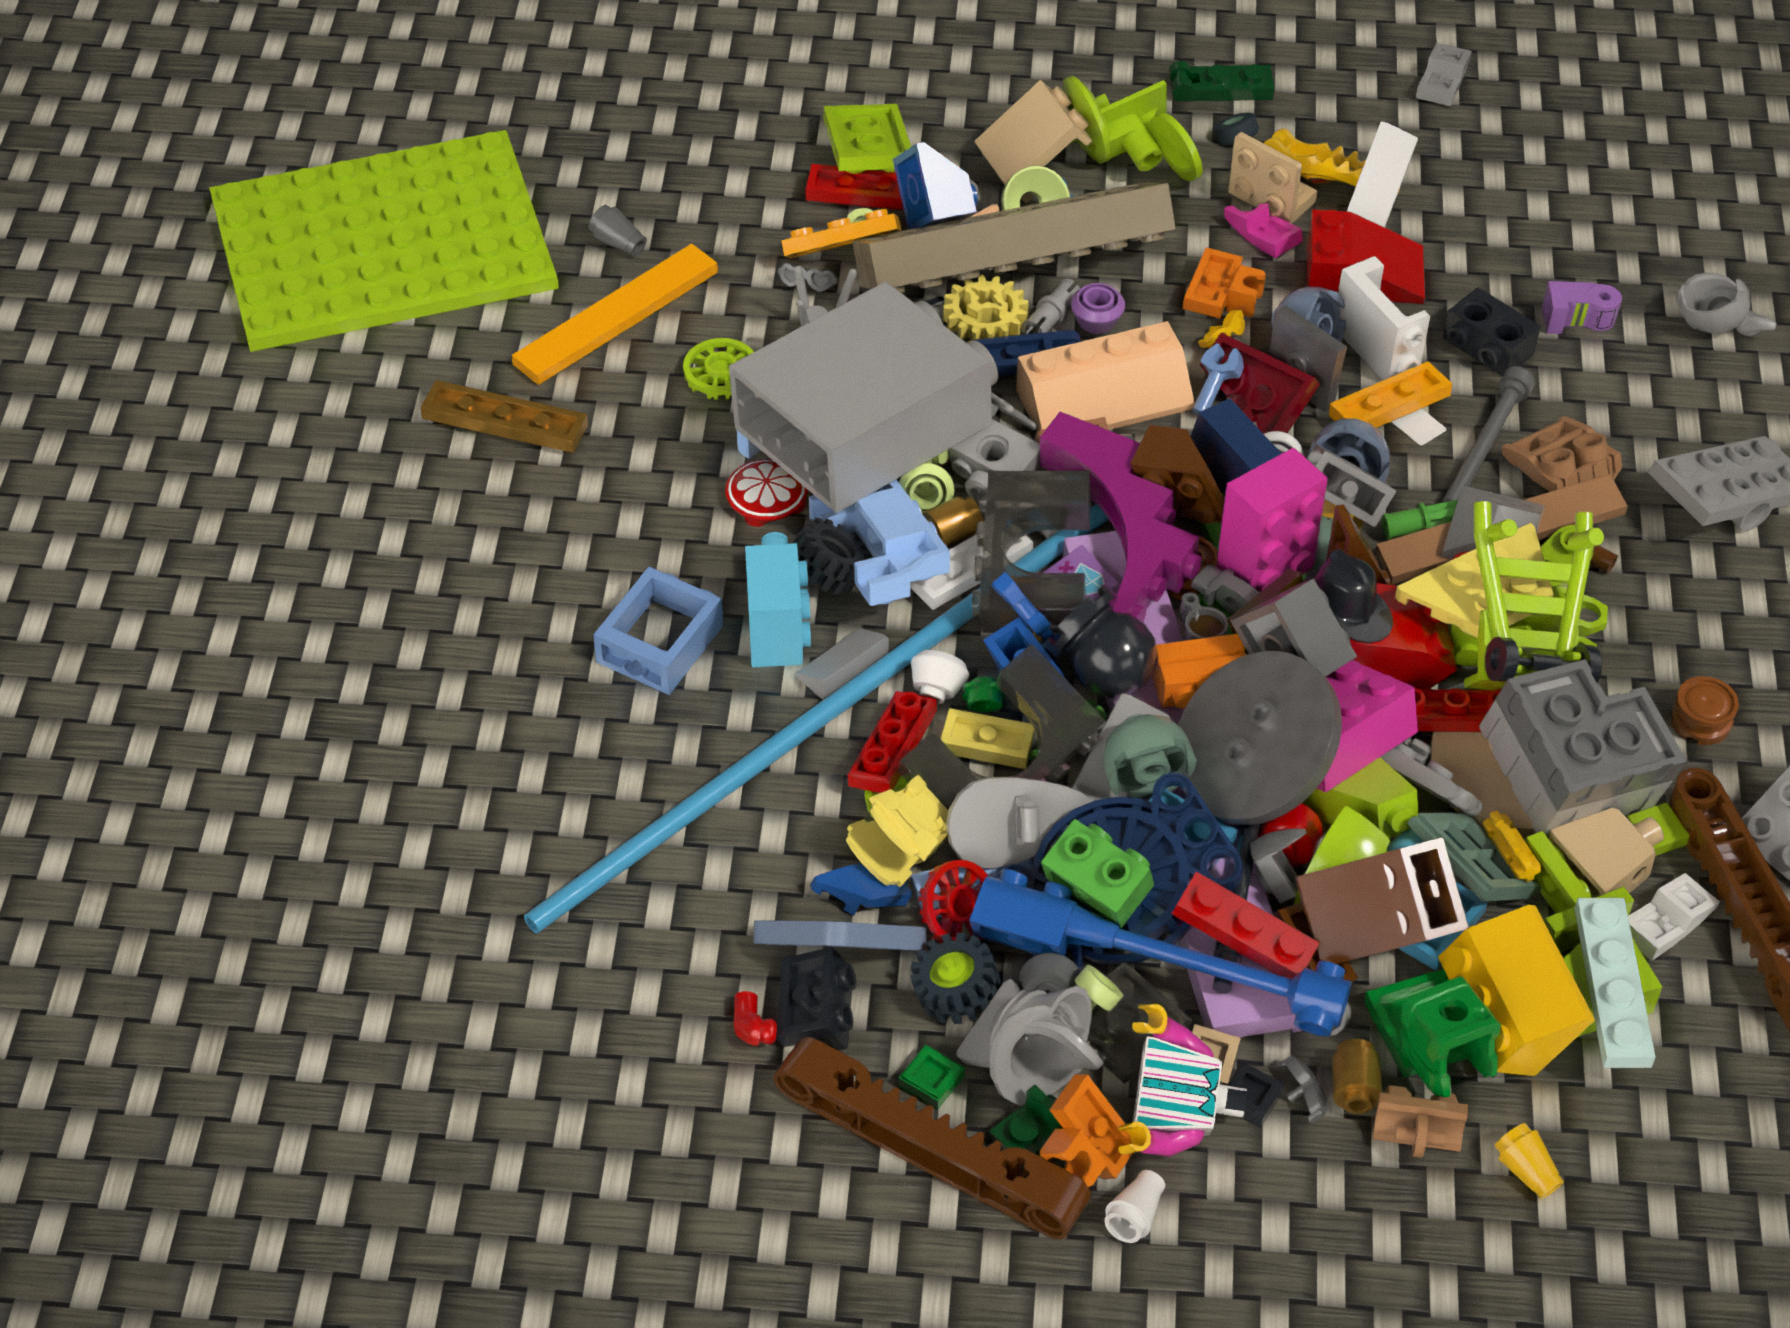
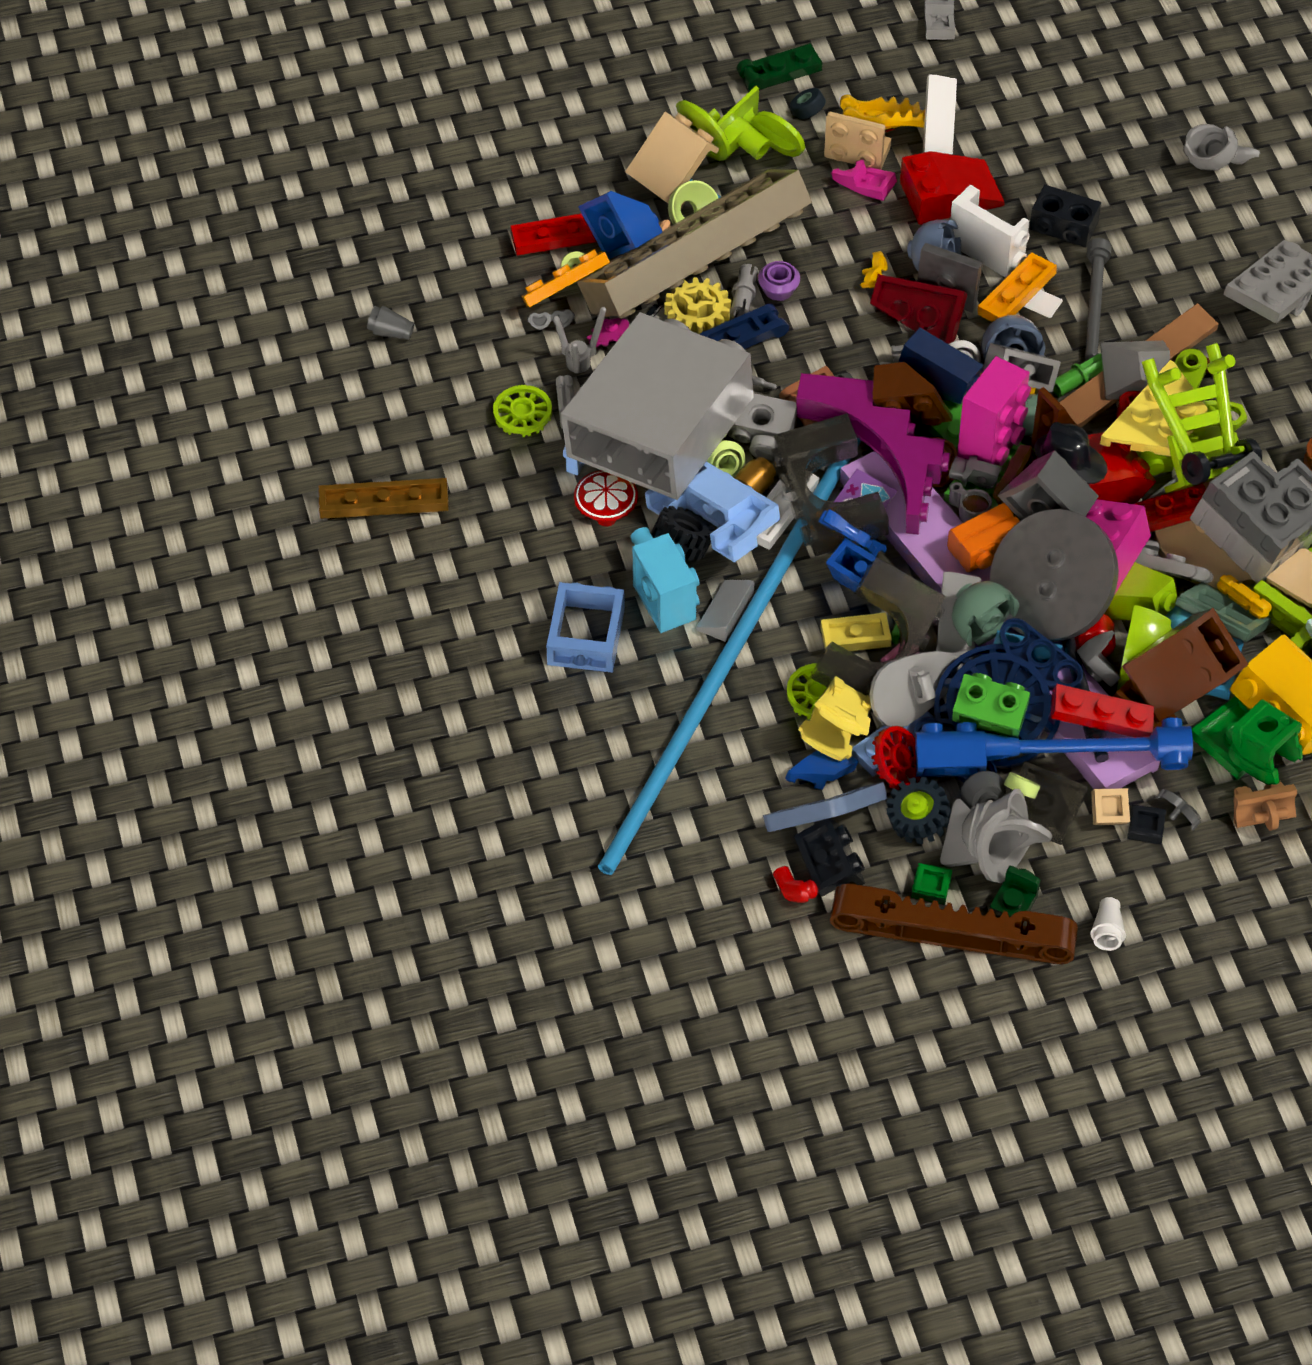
camera: 20 degrees left, 5 degrees up
lime plate [209,130,559,352] -> none
light orange tile [512,244,718,385] -> none
lime plate [823,104,912,174] -> none
red tile [847,691,938,793] -> none
white cone [911,650,969,704] -> none
green plate [962,677,1007,713] -> none
light nougat slope [1016,321,1195,433] -> none
orange plate [1040,1074,1133,1187] -> none
black tile [1043,585,1158,698] -> none
torso [1118,1004,1247,1157] -> none
orange plate [1183,247,1266,319] -> none
medium blue bar [1192,343,1244,415] -> none
pearl gold brick [1332,1039,1382,1114] -> none
medium nougat slope [1502,416,1622,492] -> none
medium lavender leg [1542,281,1622,334] -> none

